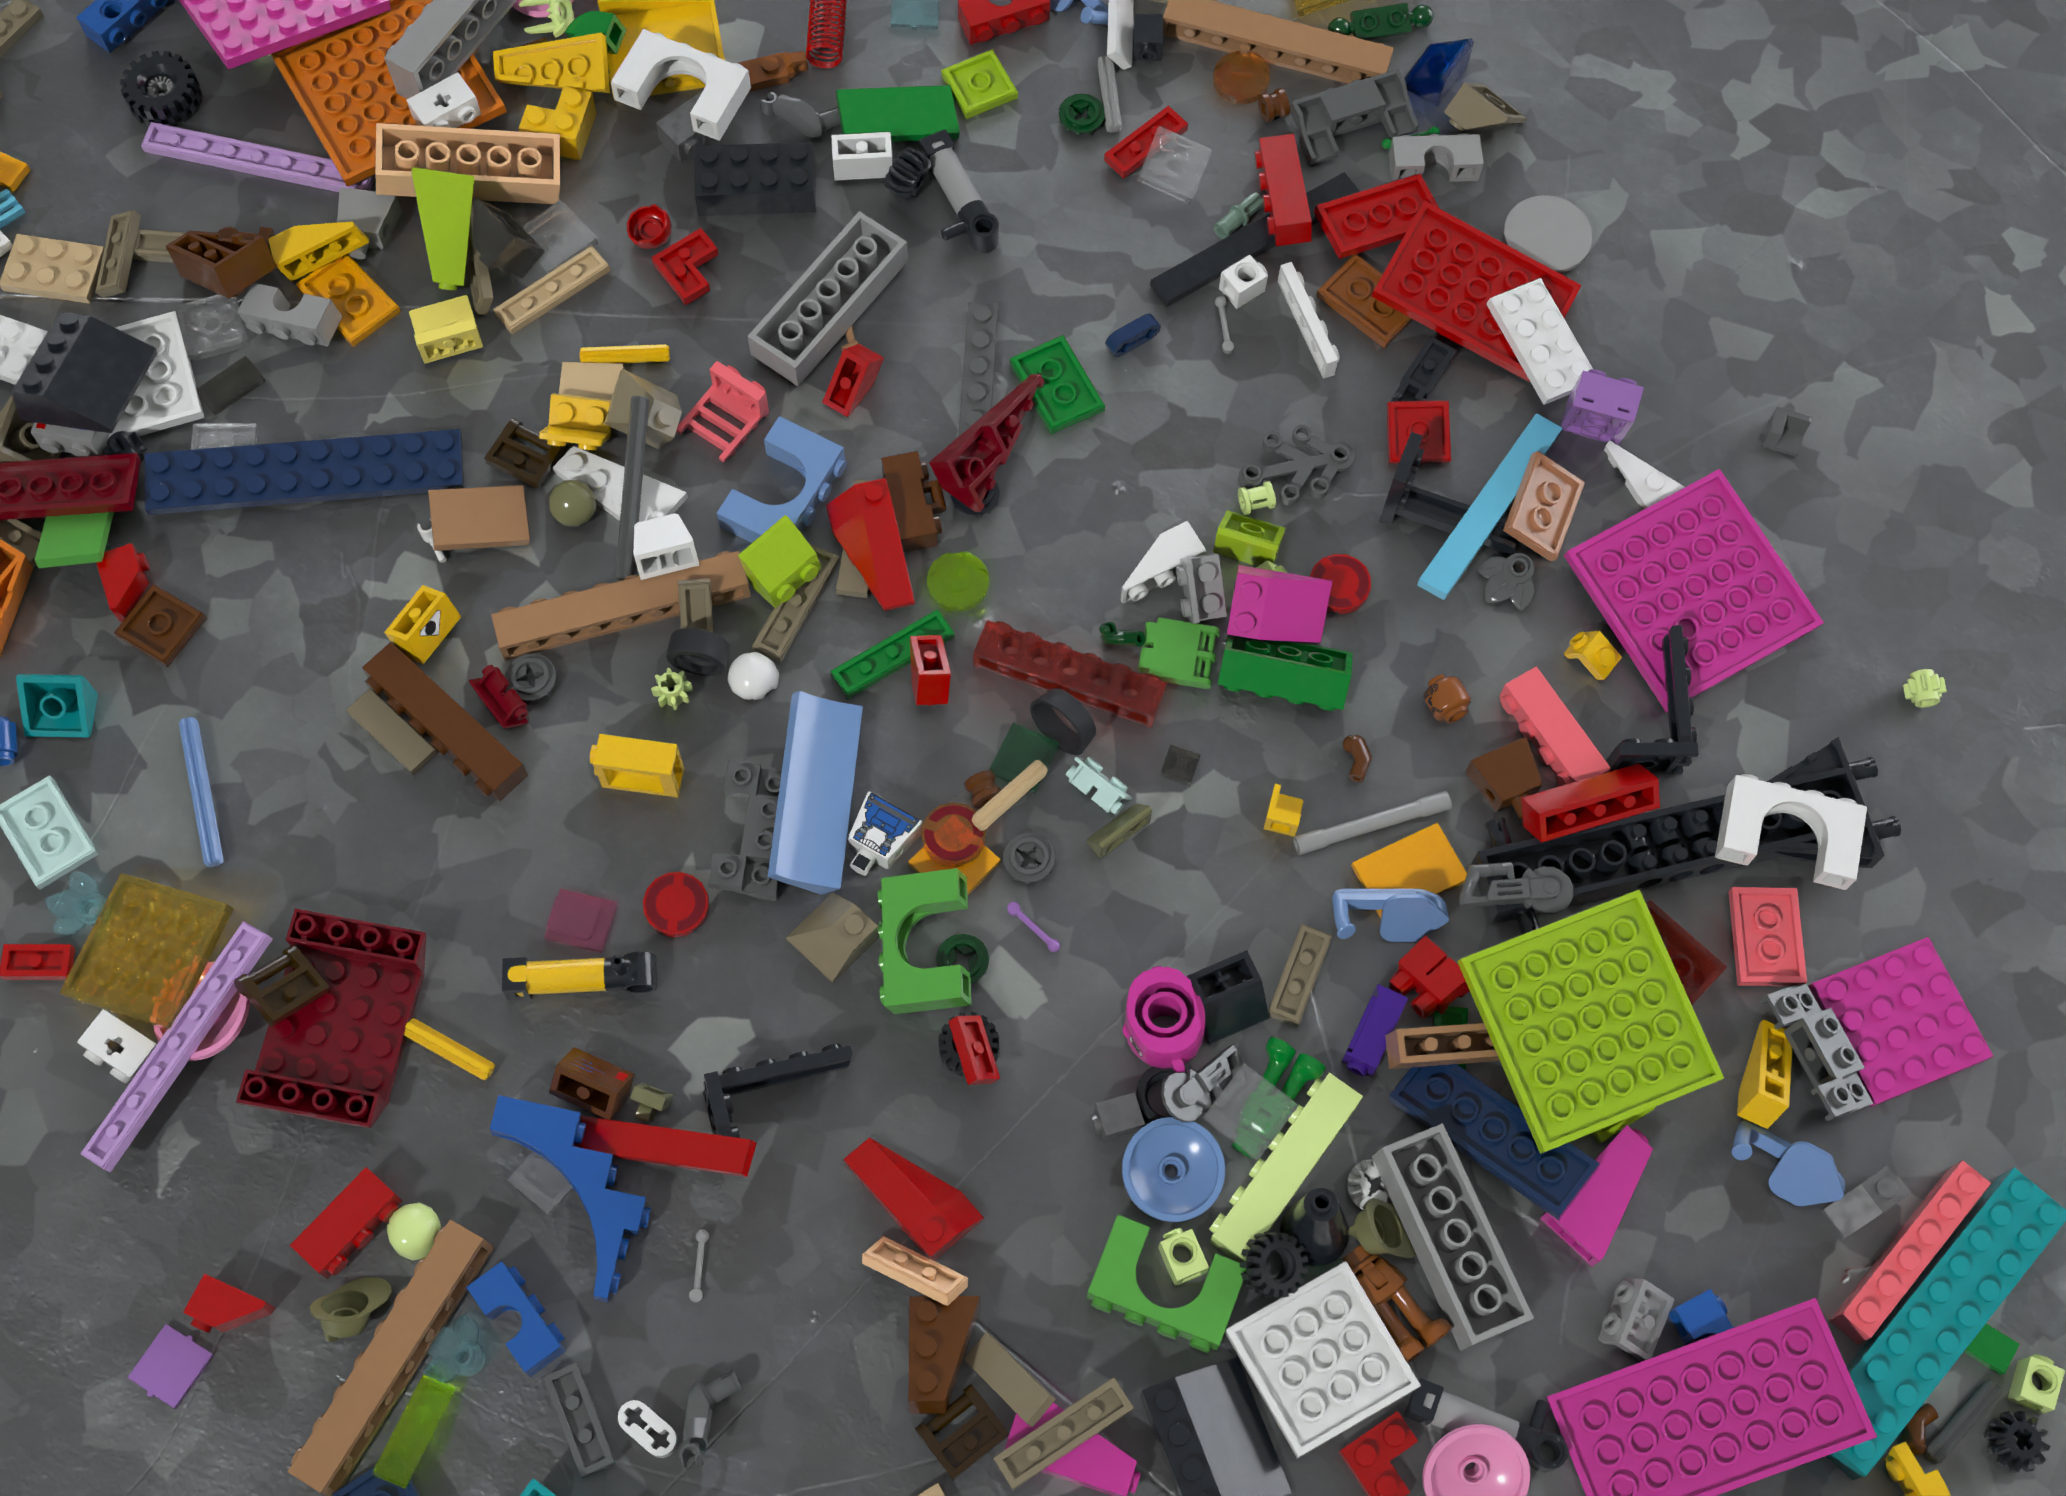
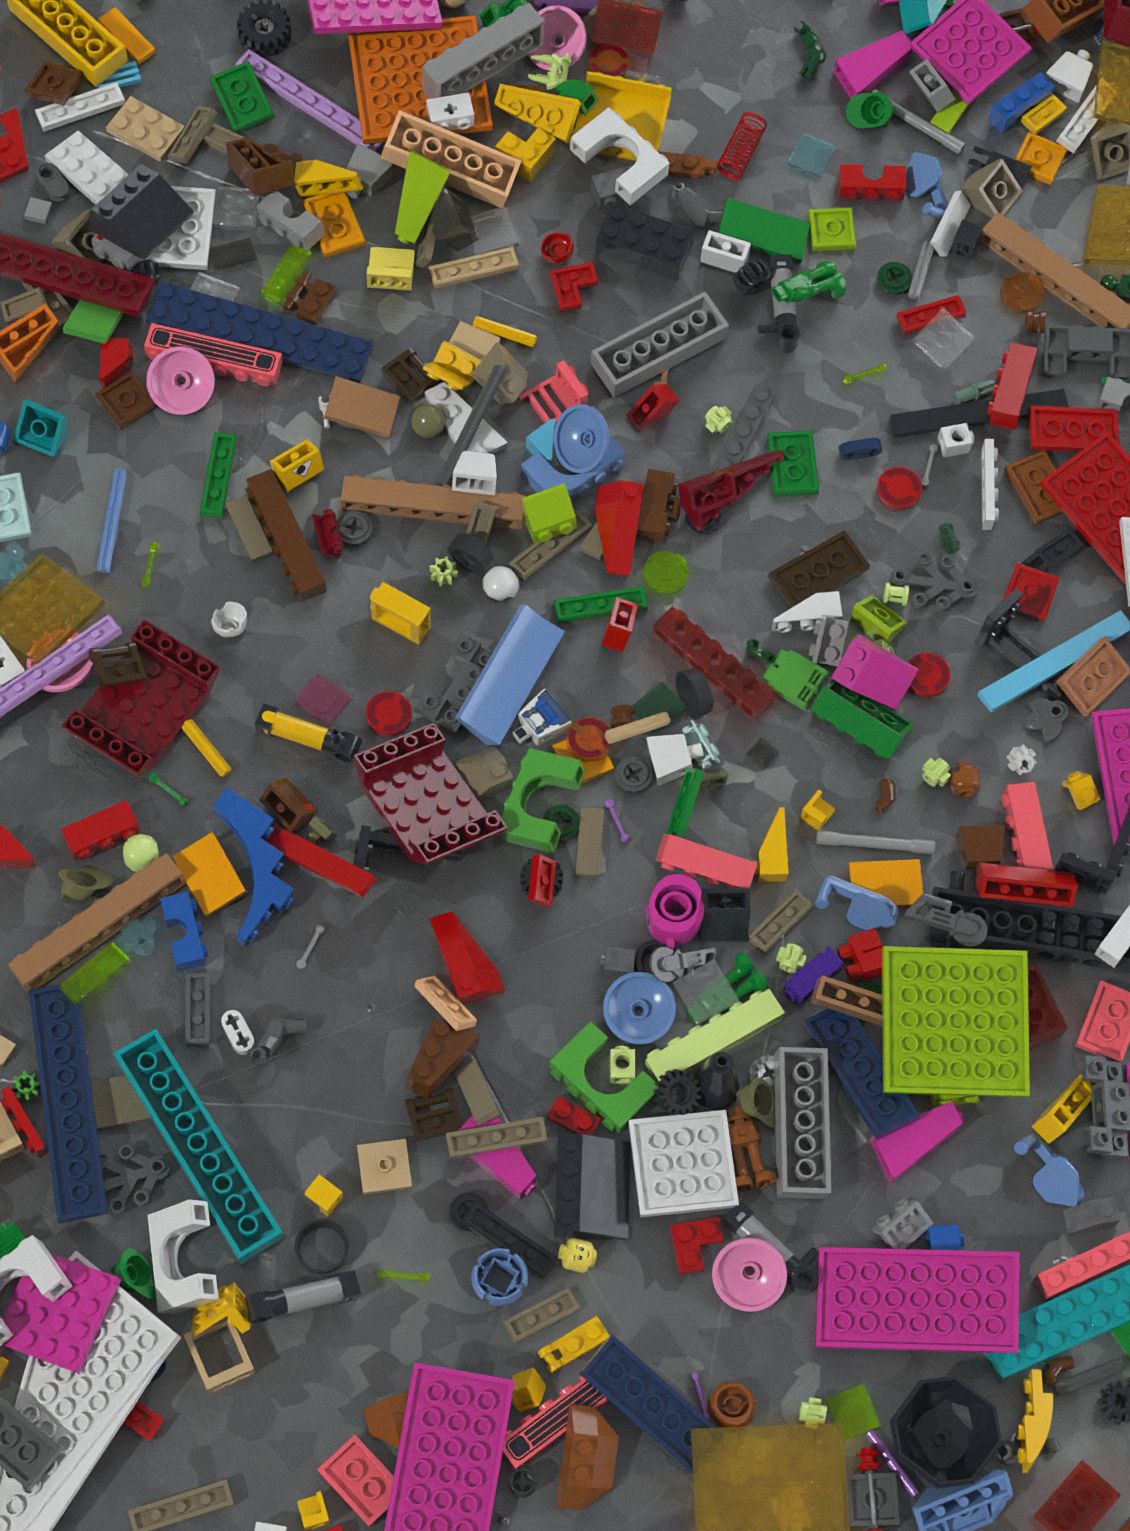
camera: 20 degrees right, 0 degrees up
none -> clear neon green hinge [141,542,158,587]
none -> brick [144,323,283,387]
none -> bright pink dish [147,347,215,415]
none -> green hinge [149,773,189,806]
none -> light orange tile [172,832,248,917]
none -> green tile [200,432,237,519]
none -> green tile [209,61,275,133]
none -> white hair [211,602,247,638]
none -> clear neon green tile [260,244,312,307]
none -> reddish brown plate [283,271,337,325]
none -> slope [353,723,508,865]
none -> medium azure slope [526,419,555,465]
none -> red plate [547,1096,601,1136]
none -> medium blue dish [553,404,610,473]
none -> dark tan tile [575,807,604,878]
none -> white torso [646,734,704,786]
none -> coral brick [655,834,757,889]
none -> green tile [666,768,704,838]
none -> yellowish green gear [705,406,733,433]
none -> yellow slope [753,807,789,882]
none -> dark brown plate [768,530,870,609]
none -> green piece [771,260,846,303]
none -> yellowish green gear [776,943,807,973]
none -> clear neon green hinge [843,363,887,384]
none -> red tile [876,467,922,510]
none -> yellowish green gear [922,758,951,787]
none -> clear green pin [938,523,960,554]
none -> white gear [1006,744,1037,775]

